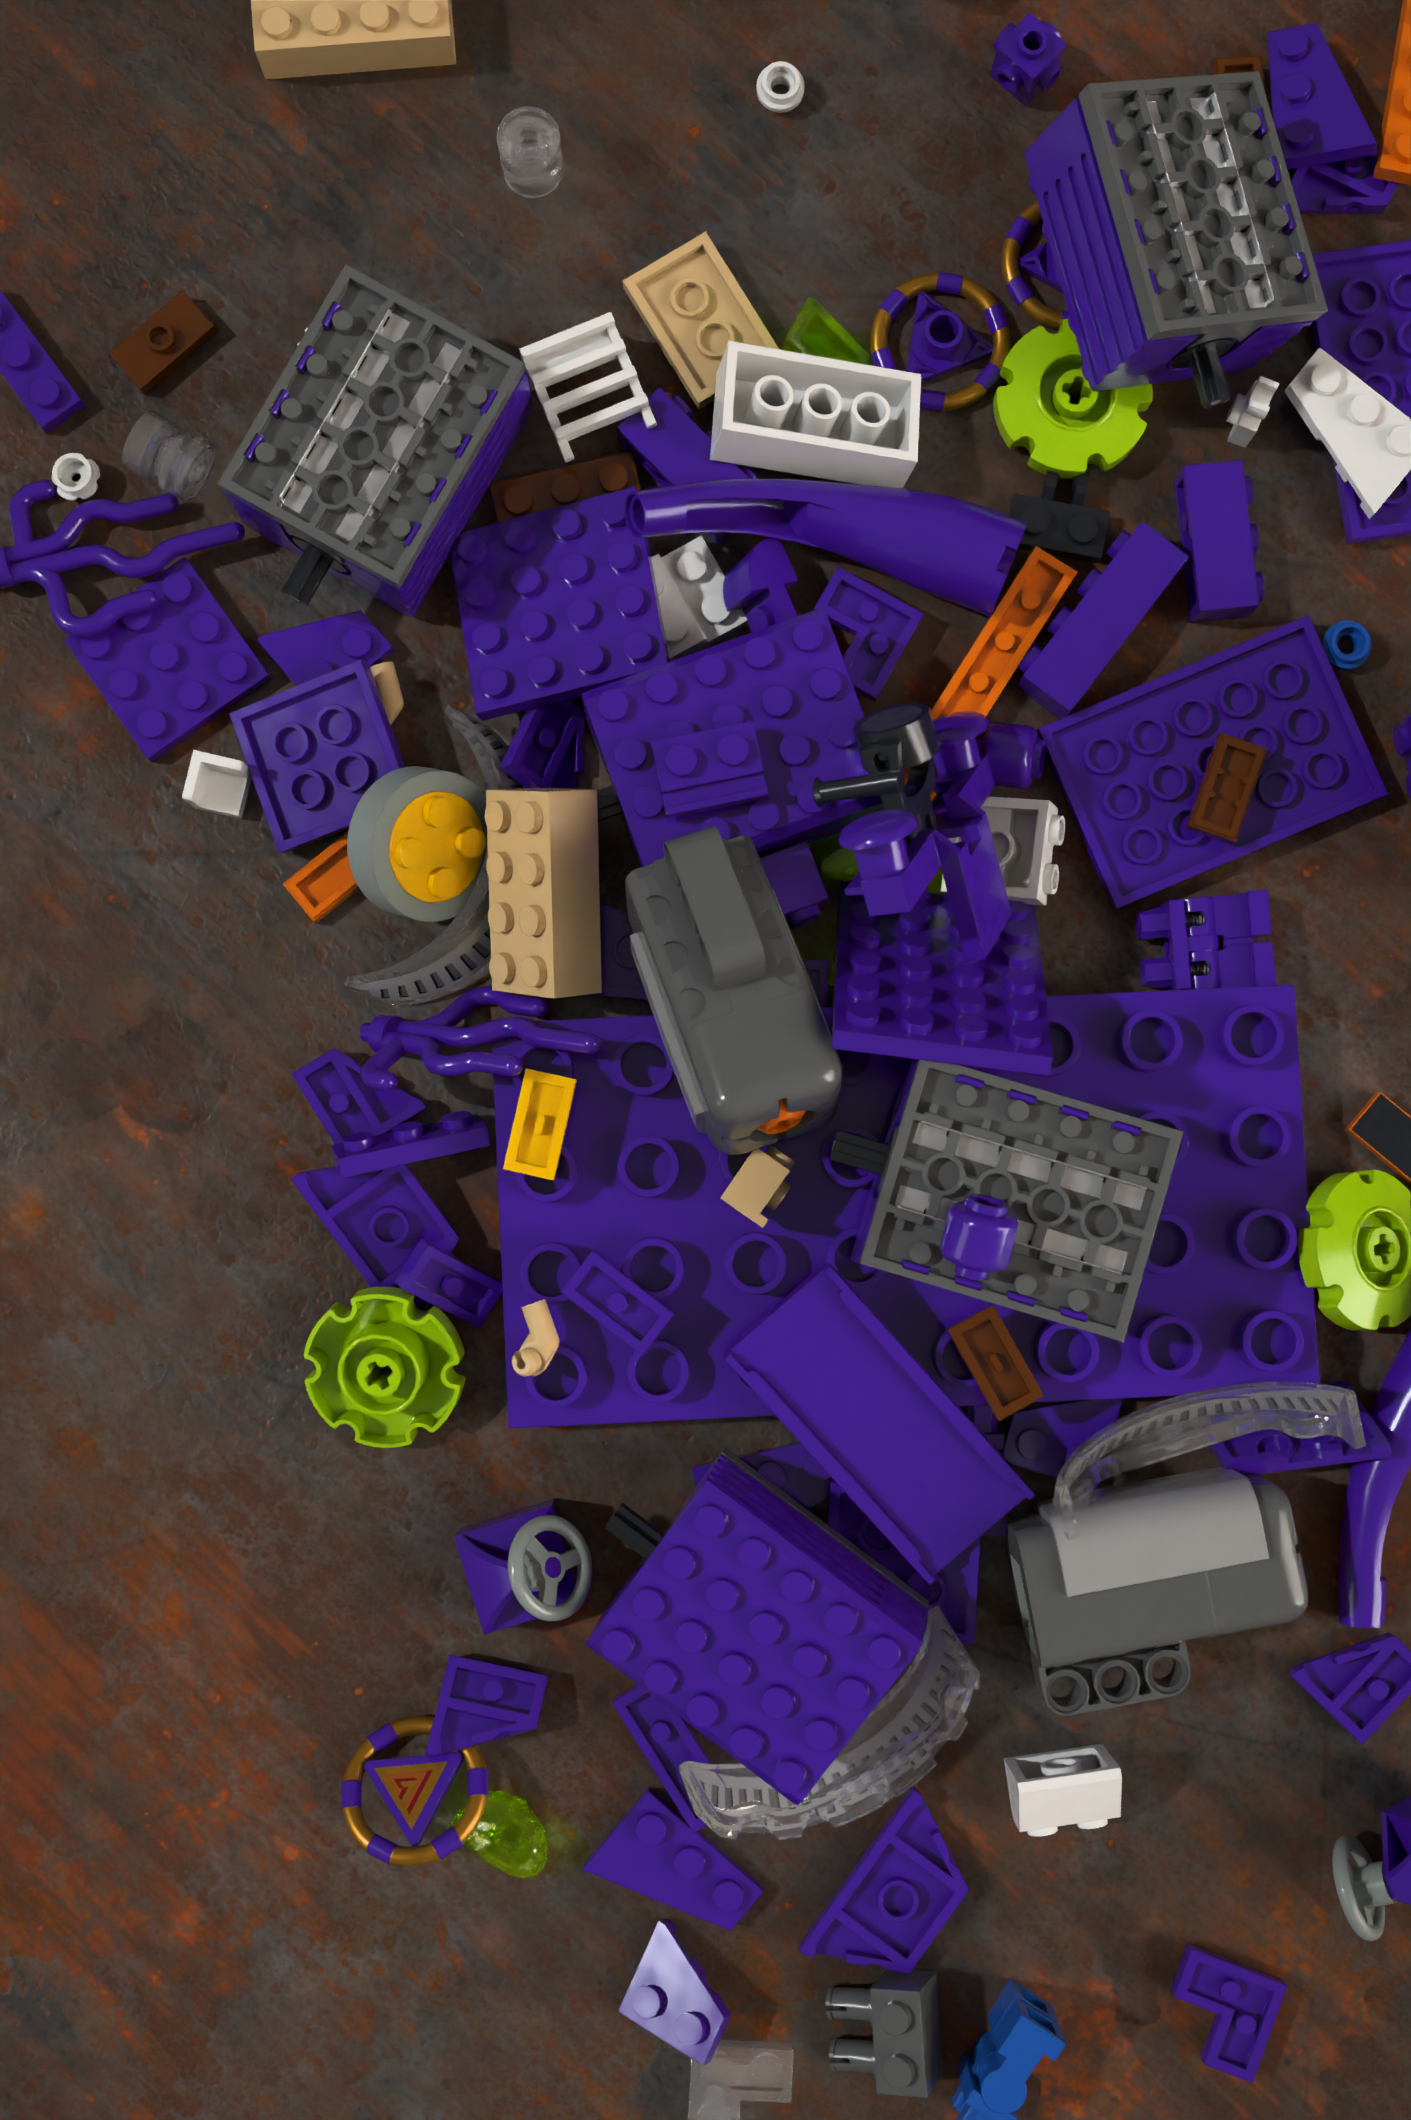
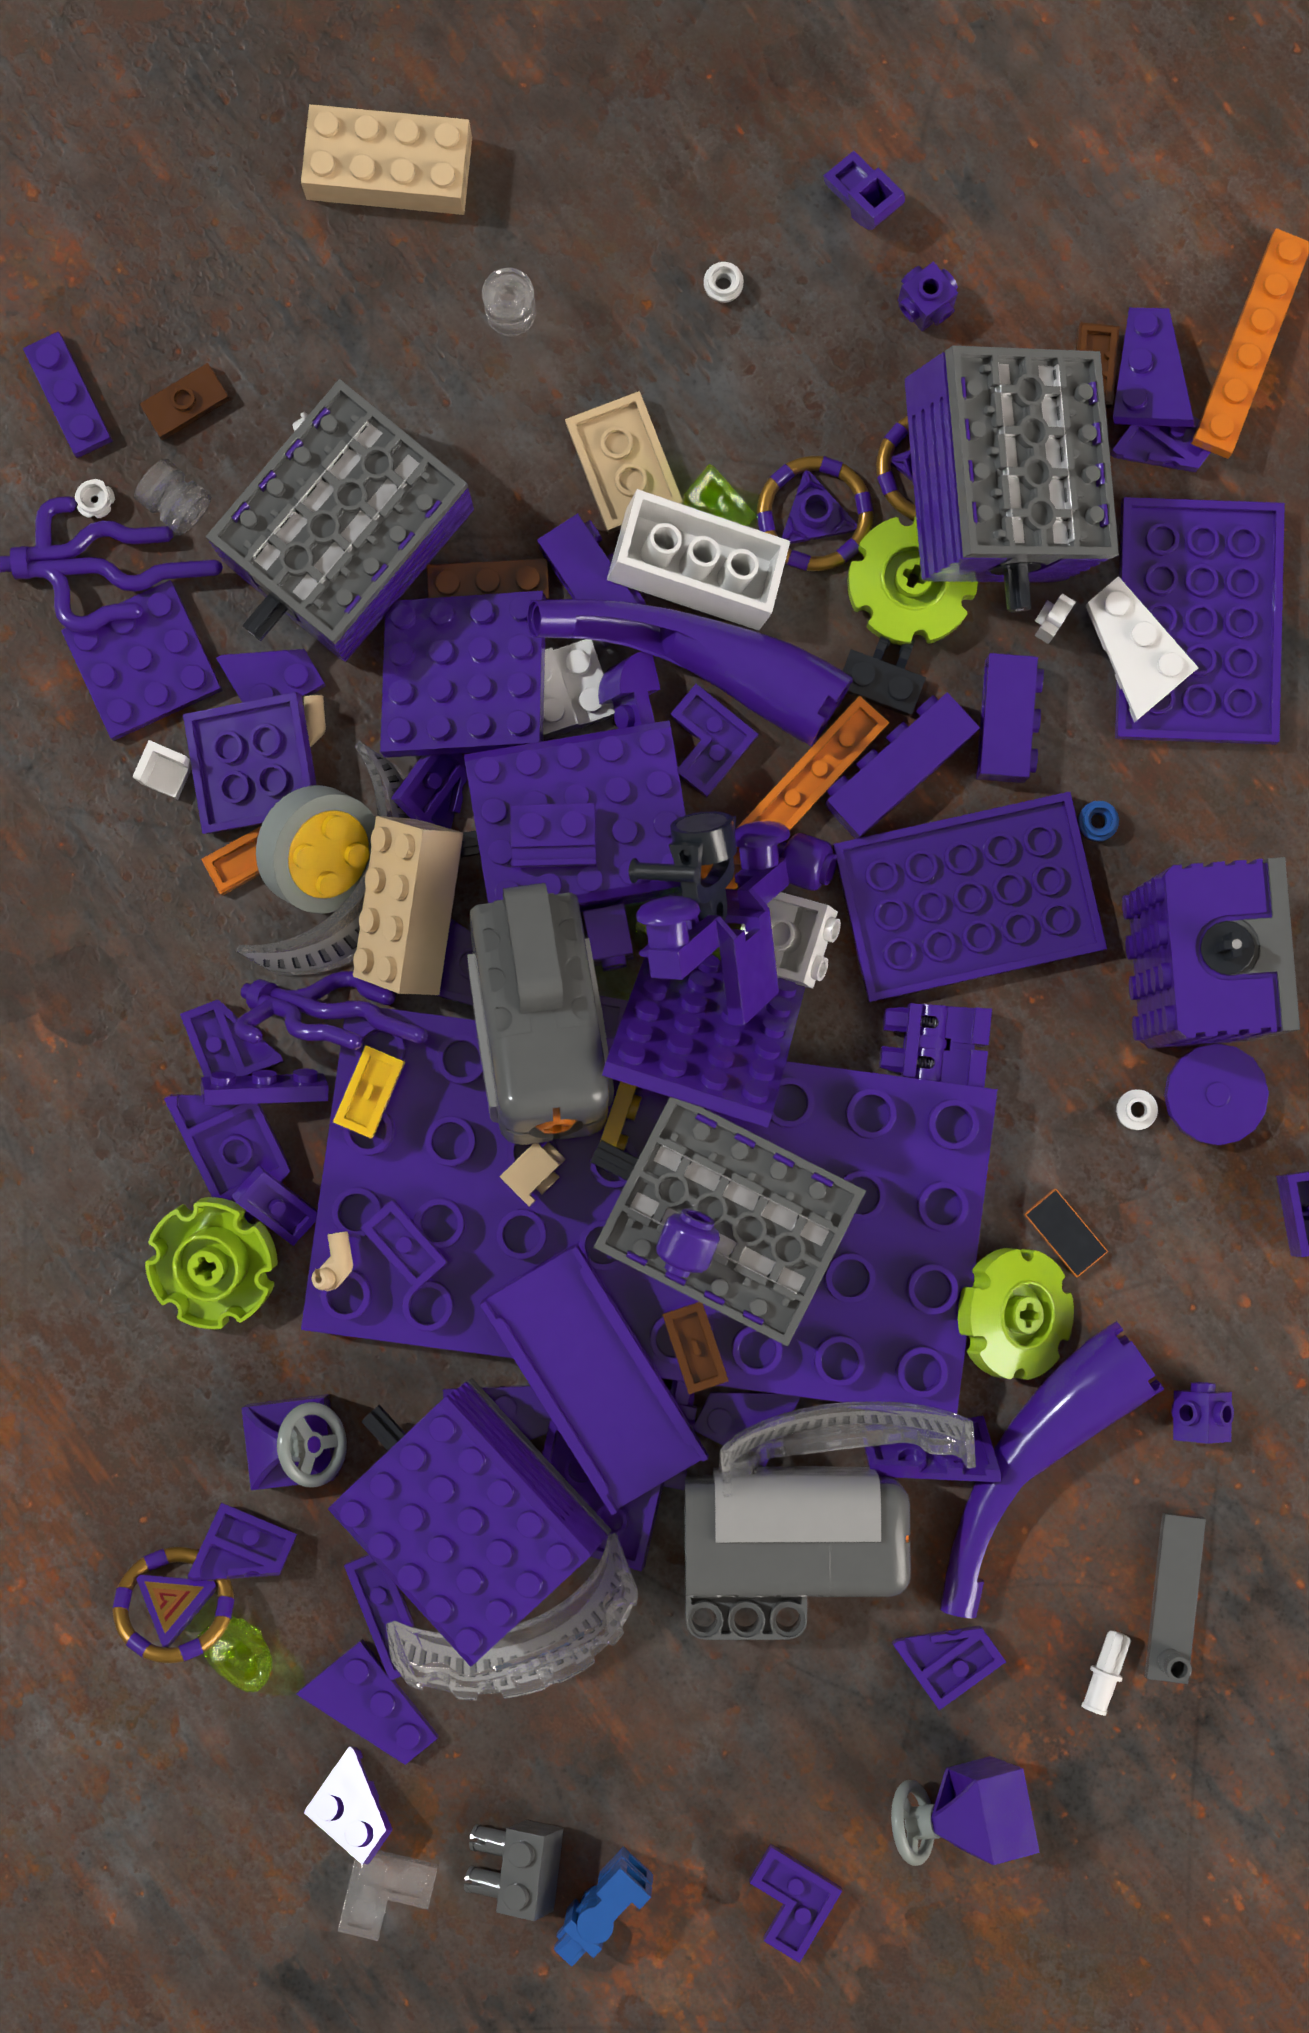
camera: 15 degrees right, 0 degrees up
white plate [519,312,657,463] -> none
dark purple wing [798,1786,969,1974] -> none
white slope [1004,1744,1122,1836] -> none
reddish brown plate [1185,733,1268,845] -> none
none -> yellow plate [600,1081,642,1151]

